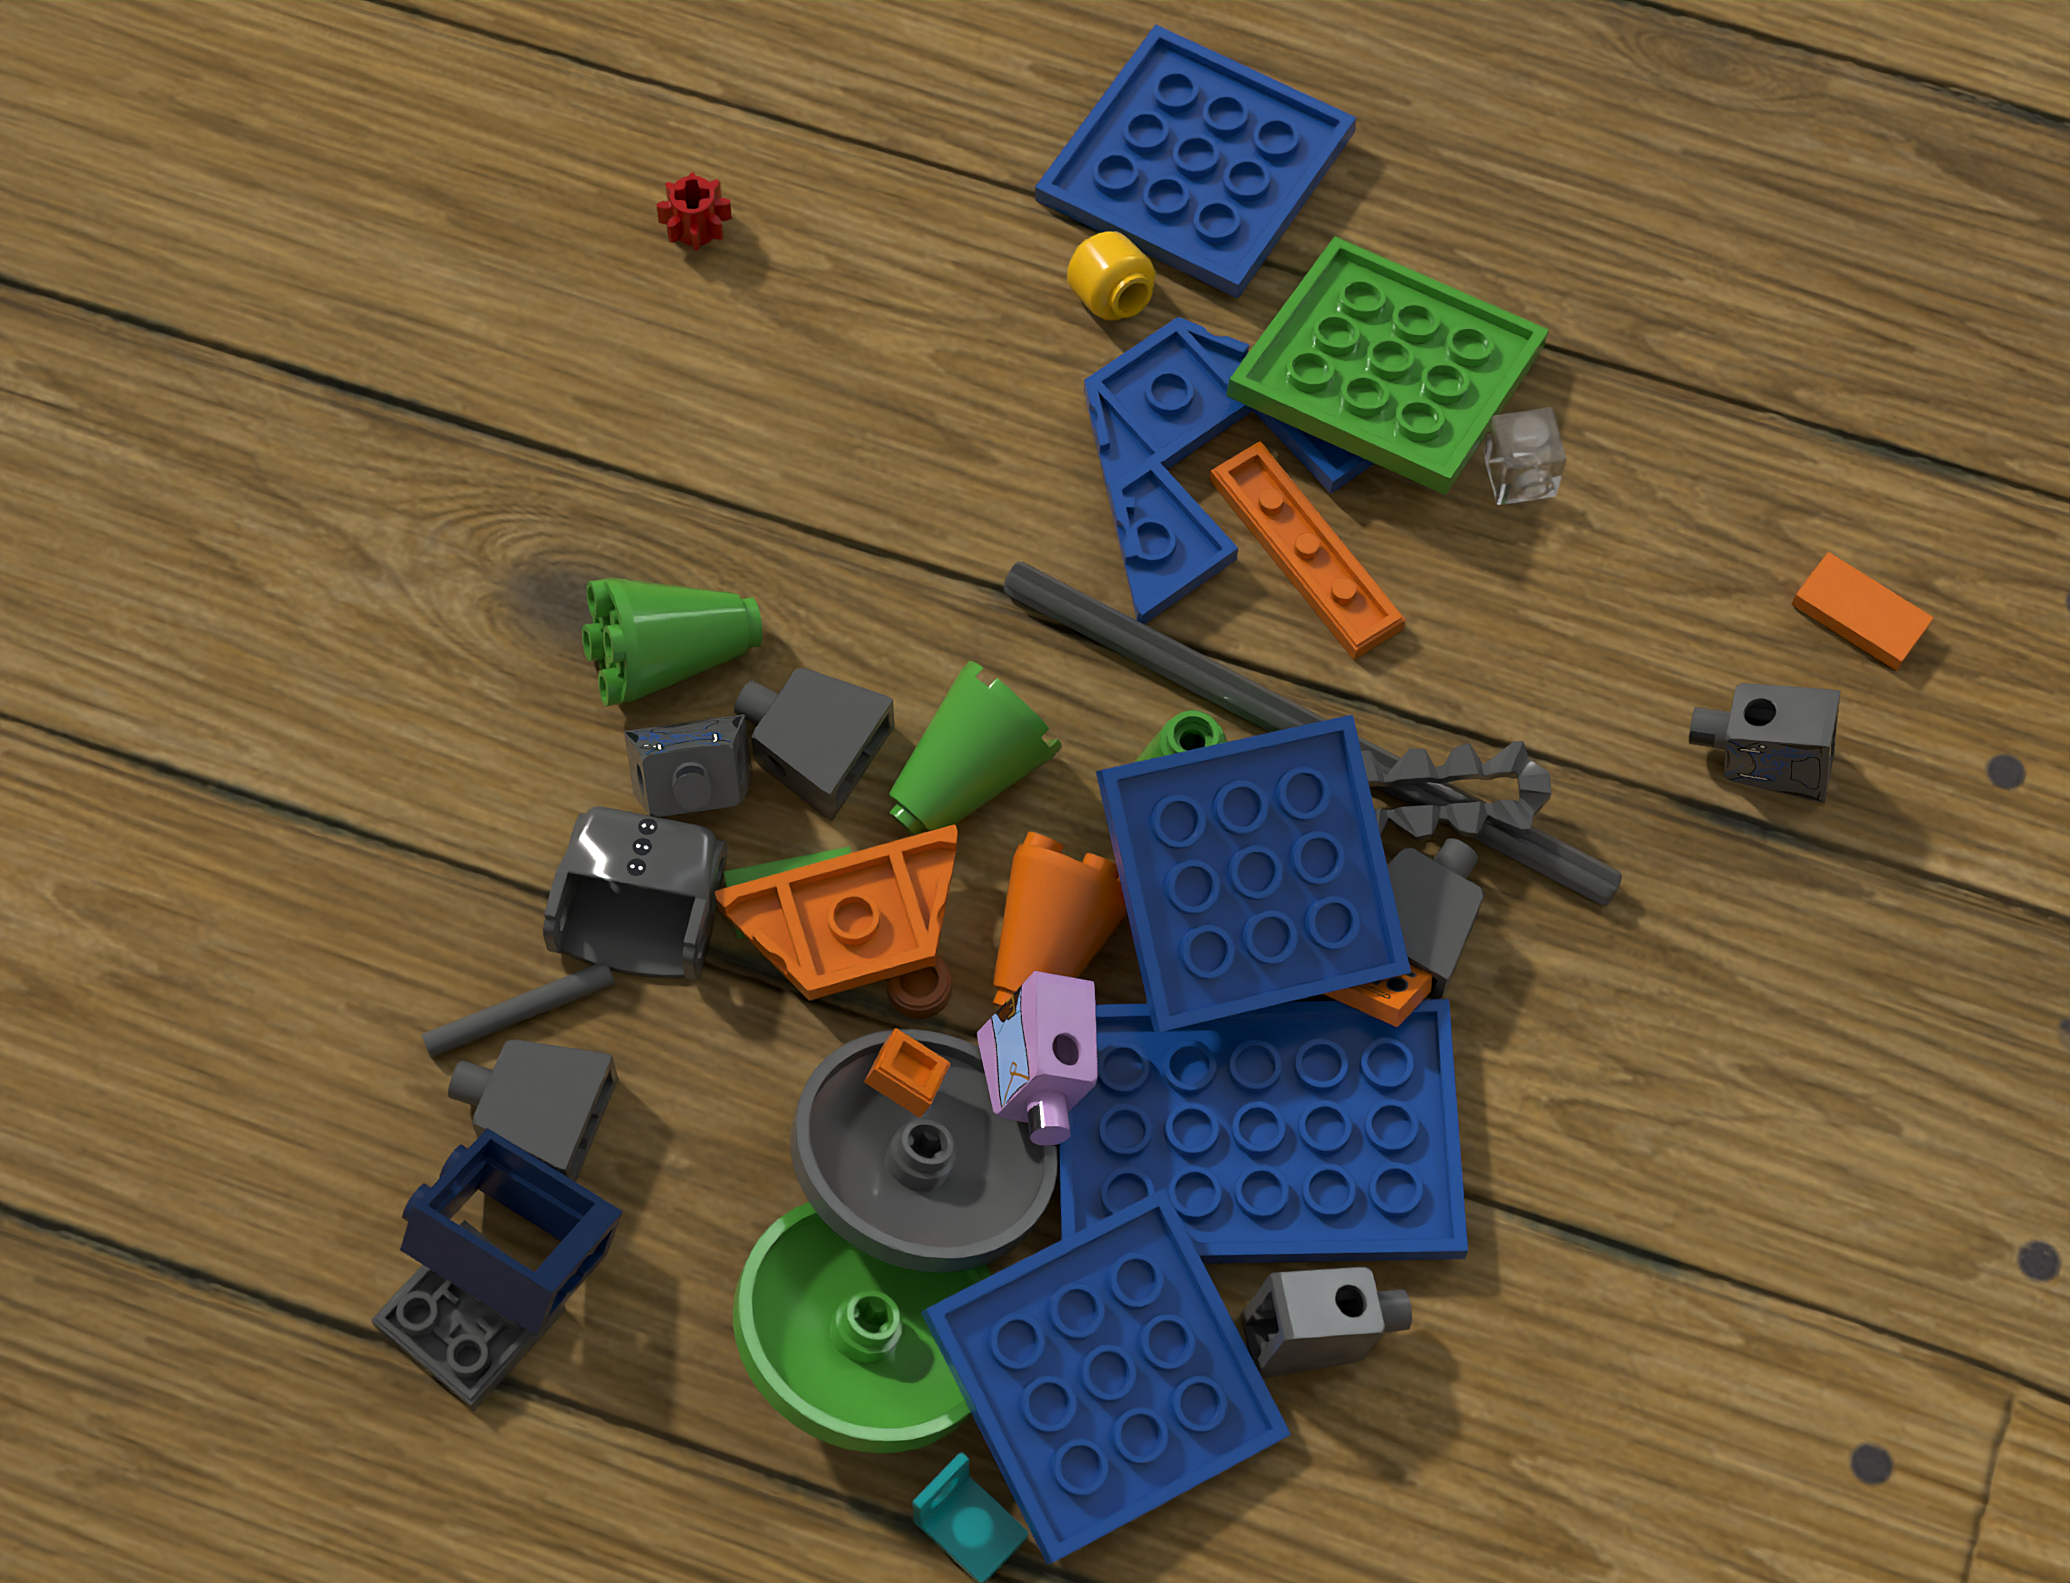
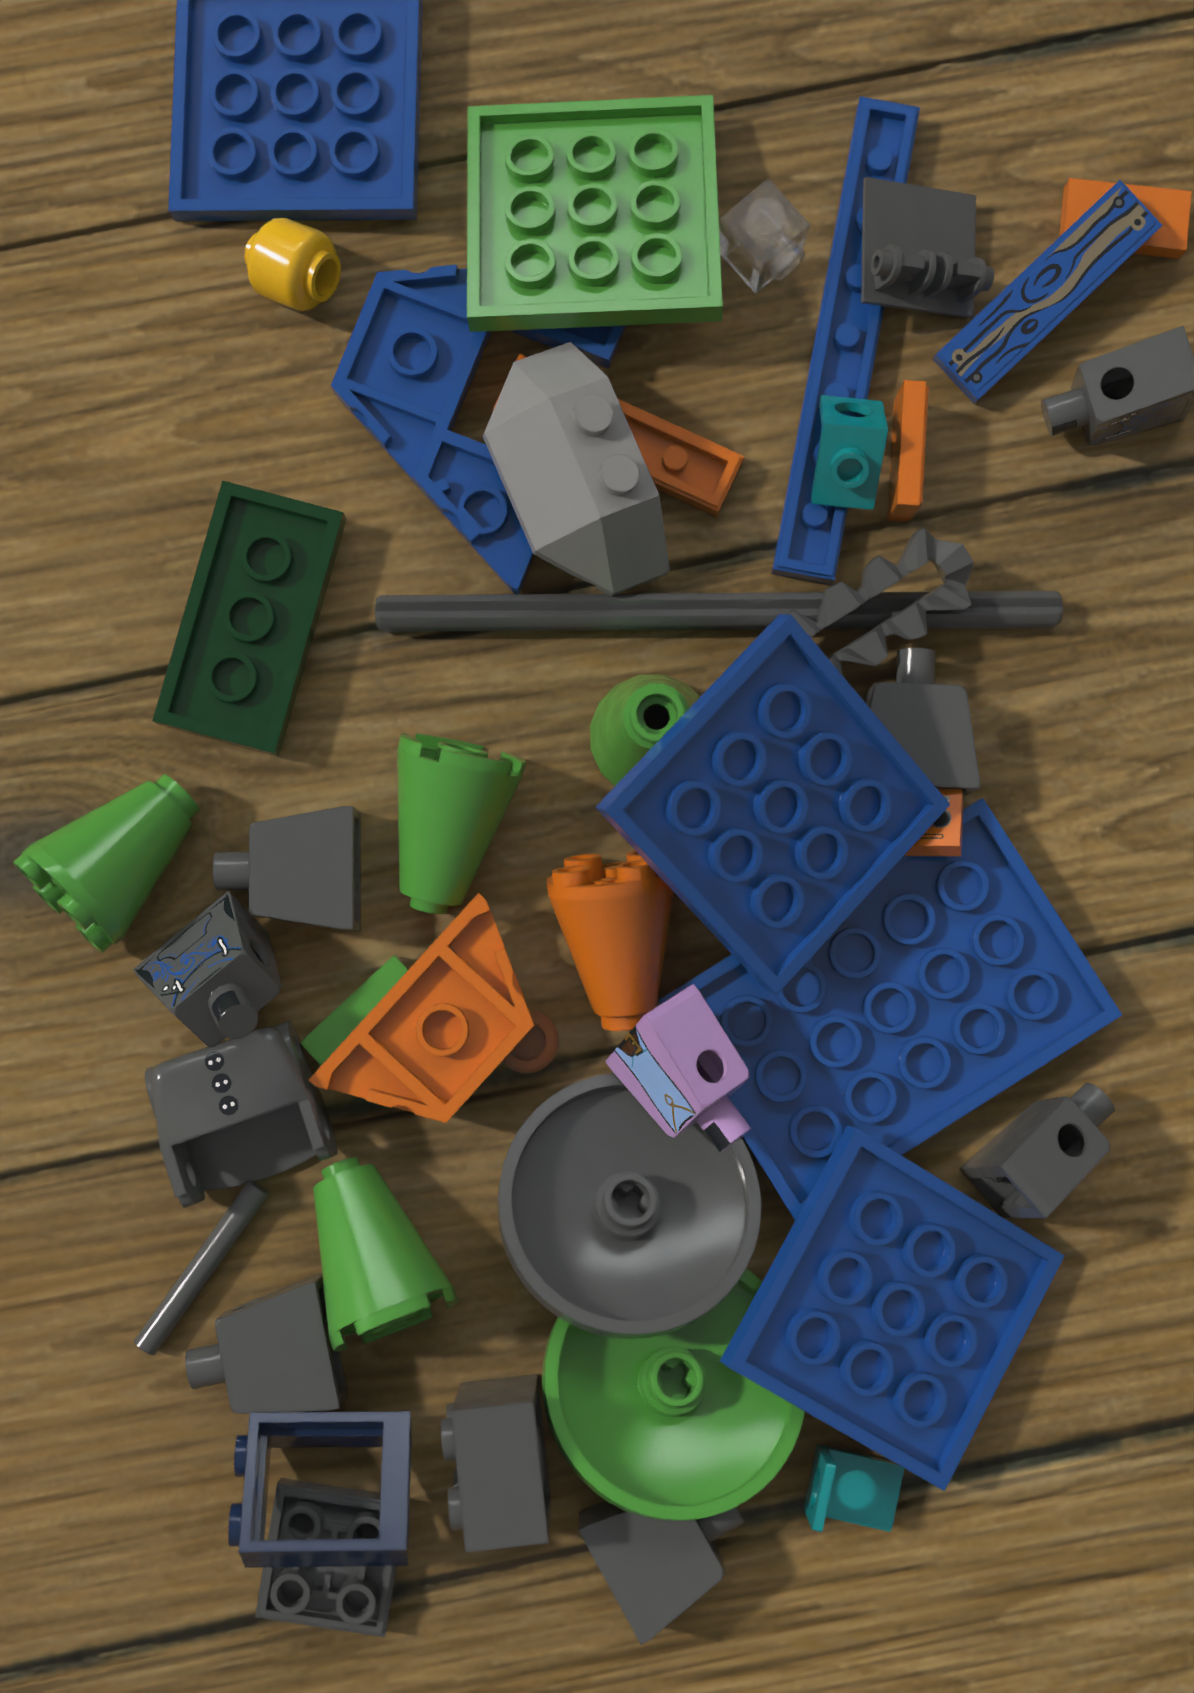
camera: 30 degrees left, 20 degrees up
orange tile [864,1028,951,1118] -> none
none -> dark green plate [152,480,347,757]
none -> bright green cone [313,1157,459,1351]
none -> dark grey brick [441,1374,552,1553]
none -> light grey wedge [483,342,670,596]
none -> dark grey torso [579,1501,745,1645]
none -> blue tile [771,96,920,585]
none -> teal bracket [811,395,888,510]
none -> dark grey hinge [861,177,994,319]
none -> orange tile [887,380,929,522]
none -> blue tile [932,180,1163,404]

